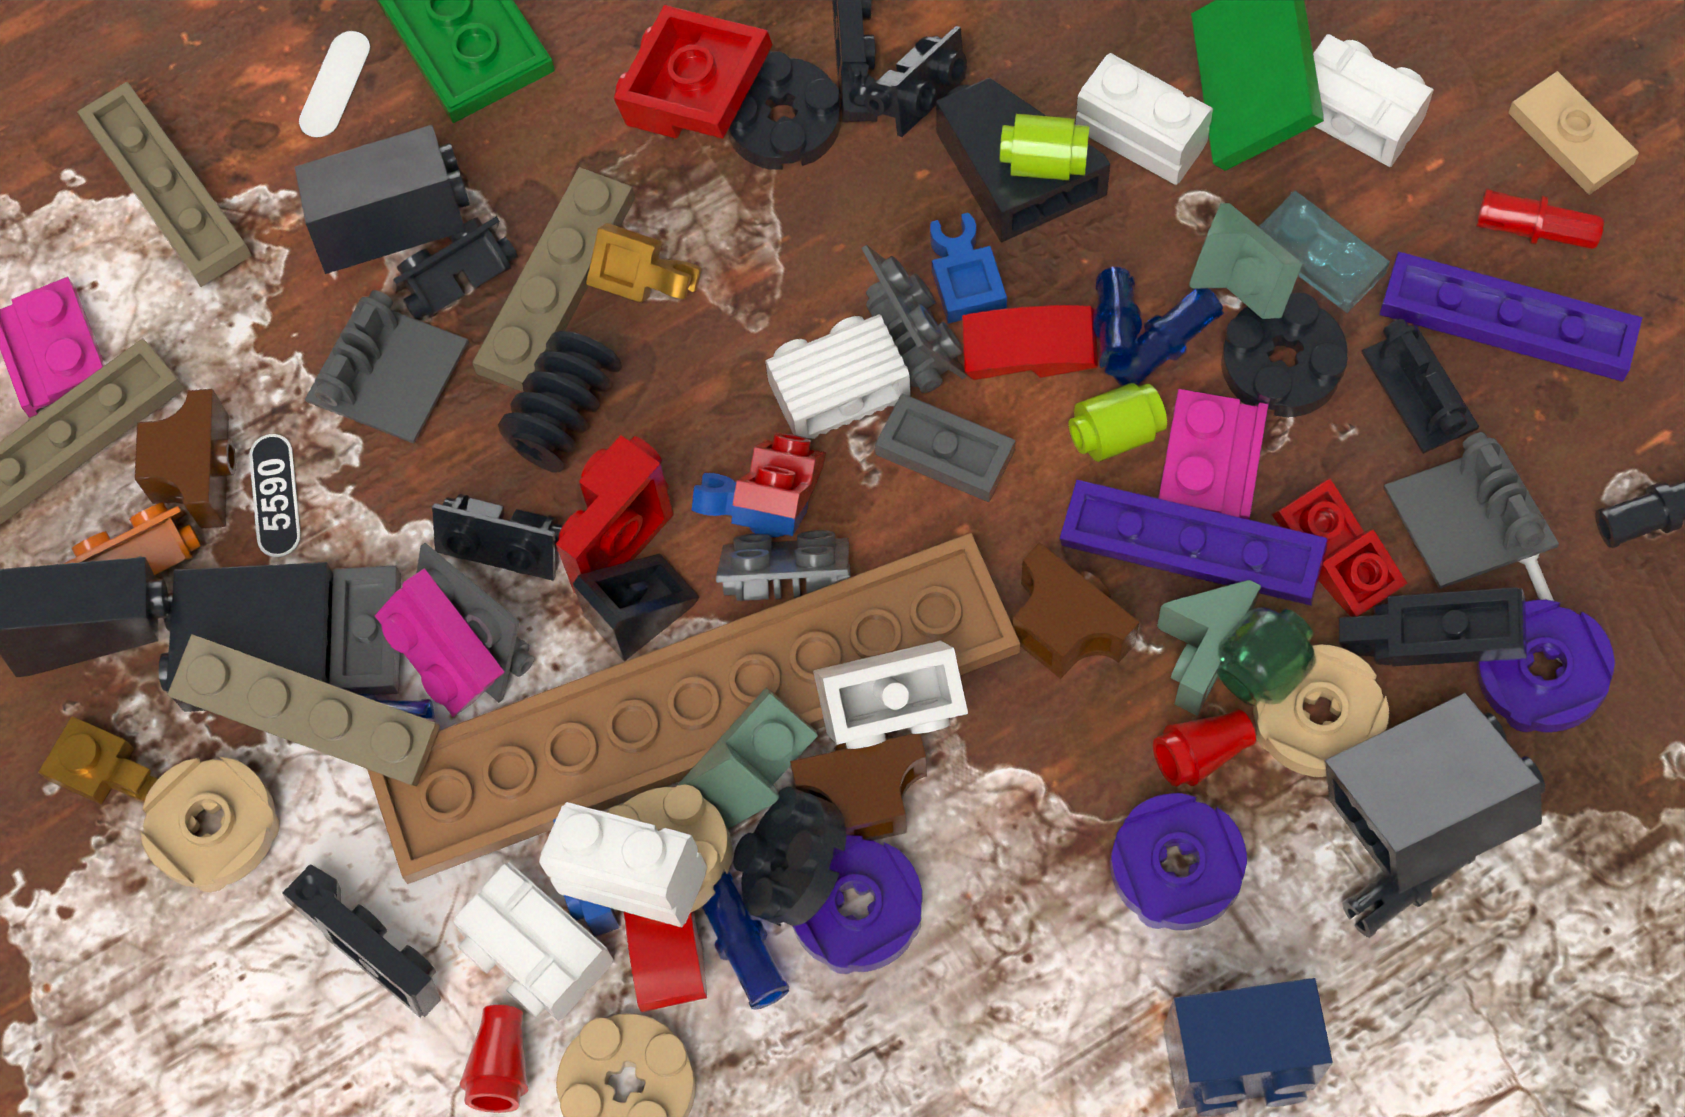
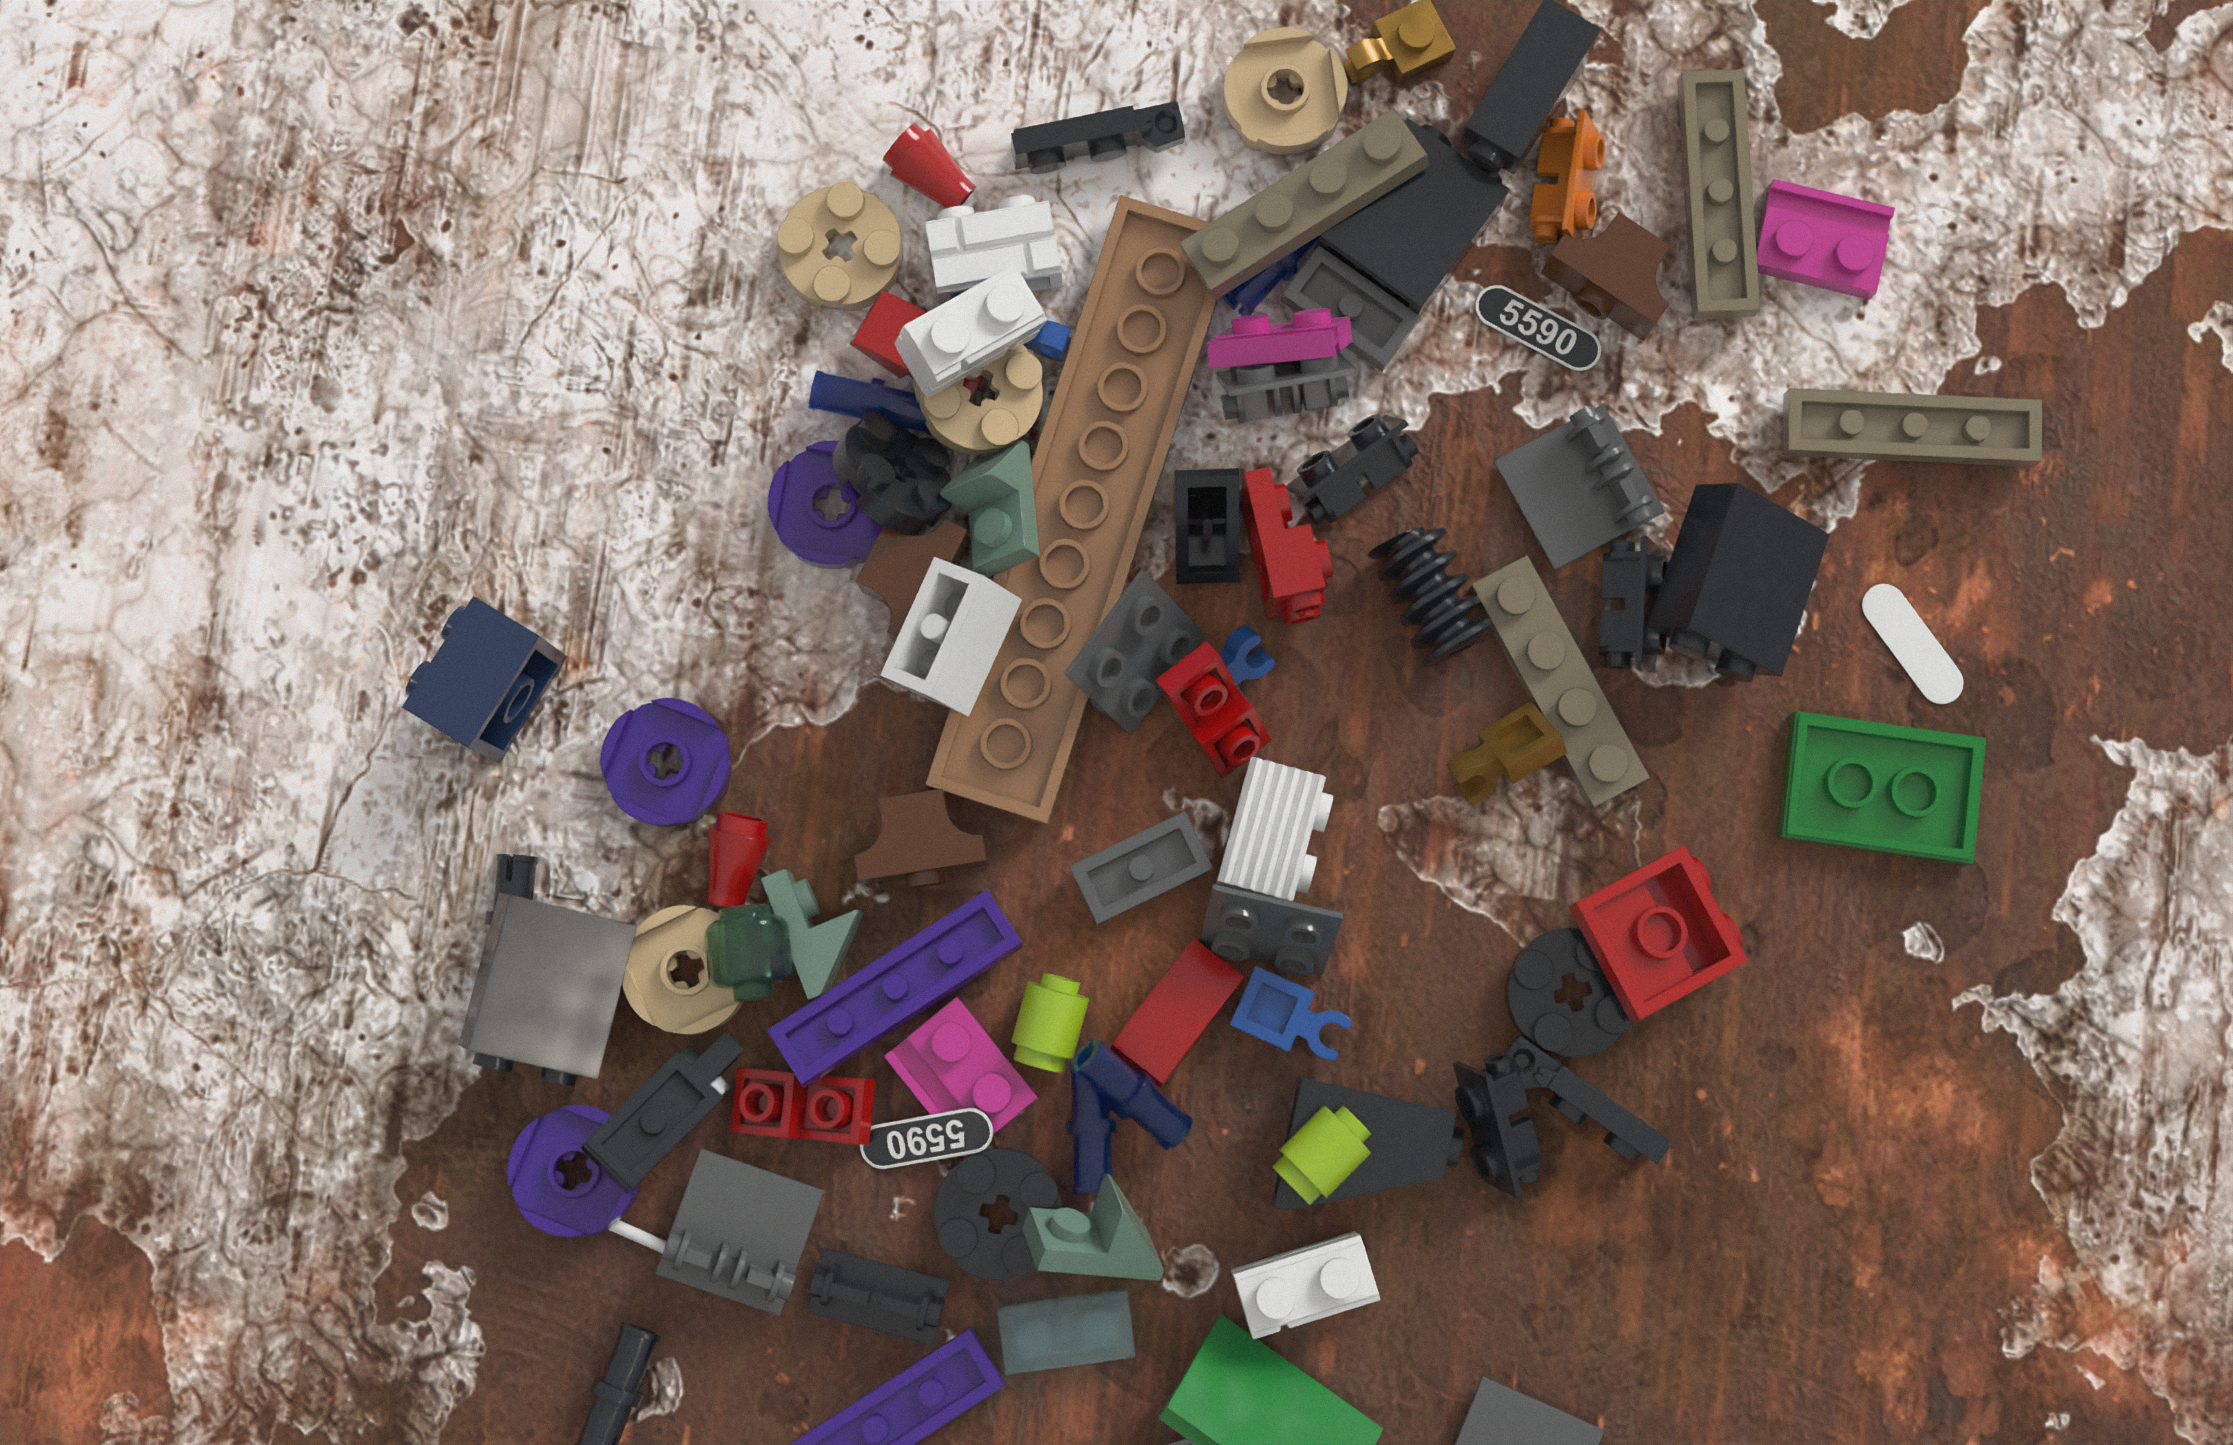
camera: 125 degrees right, 15 degrees up
none -> black sticker [860,1108,993,1169]

